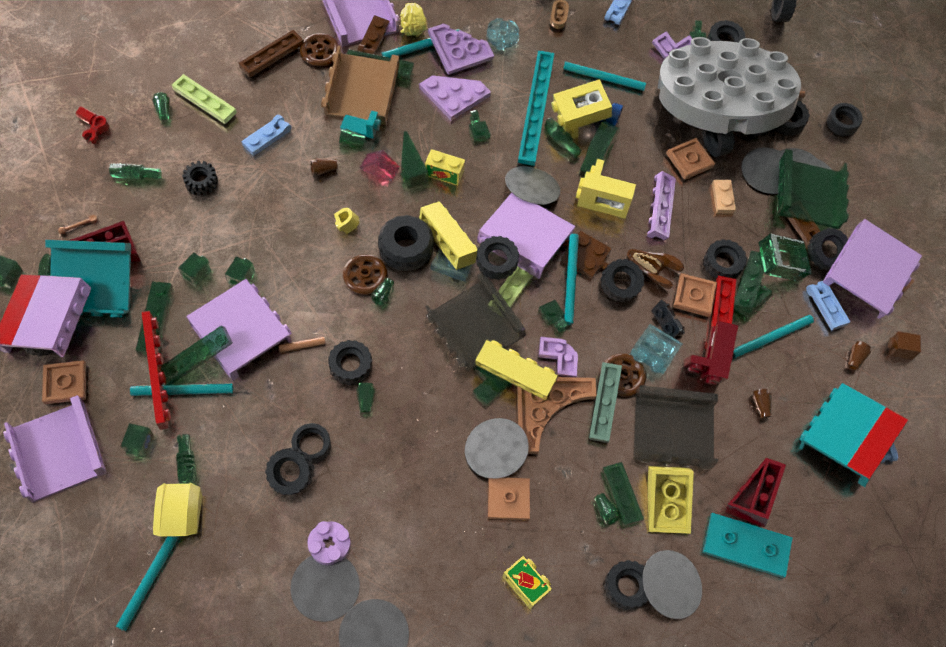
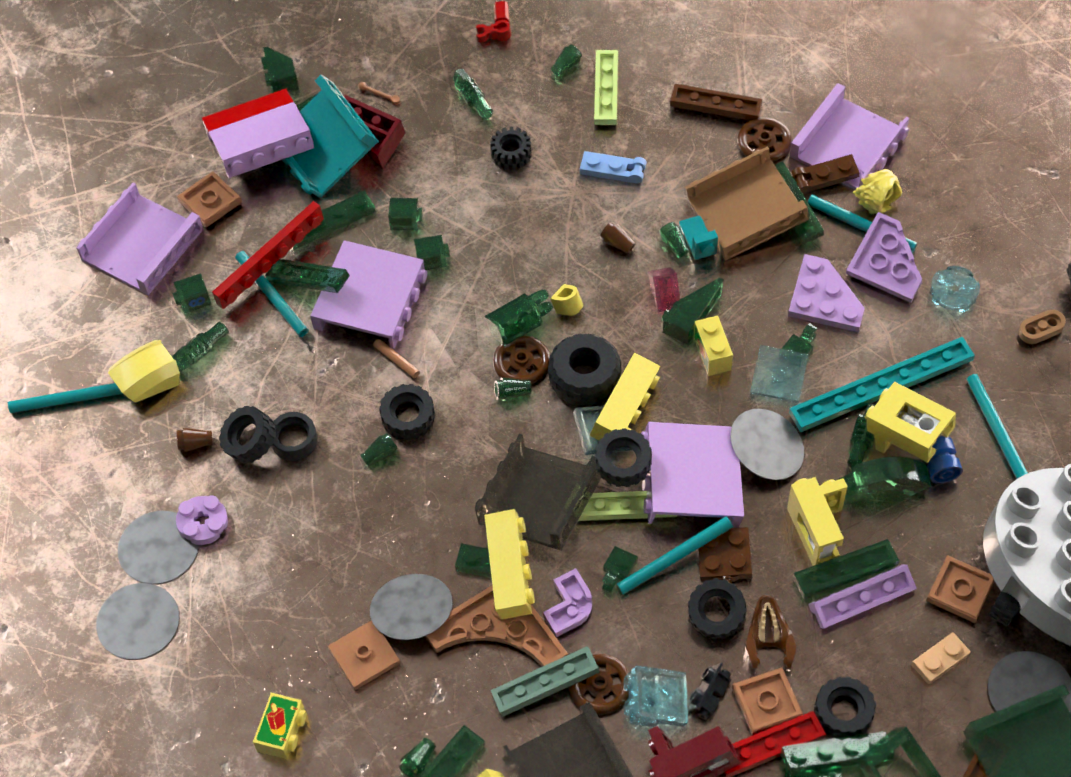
camera: 65 degrees right, 5 degrees down
none -> reddish brown cone [176,427,213,452]
none -> clear green hinge [485,289,553,346]
none -> clear light blue plate [750,345,809,403]
none -> clear green plate [793,539,900,600]

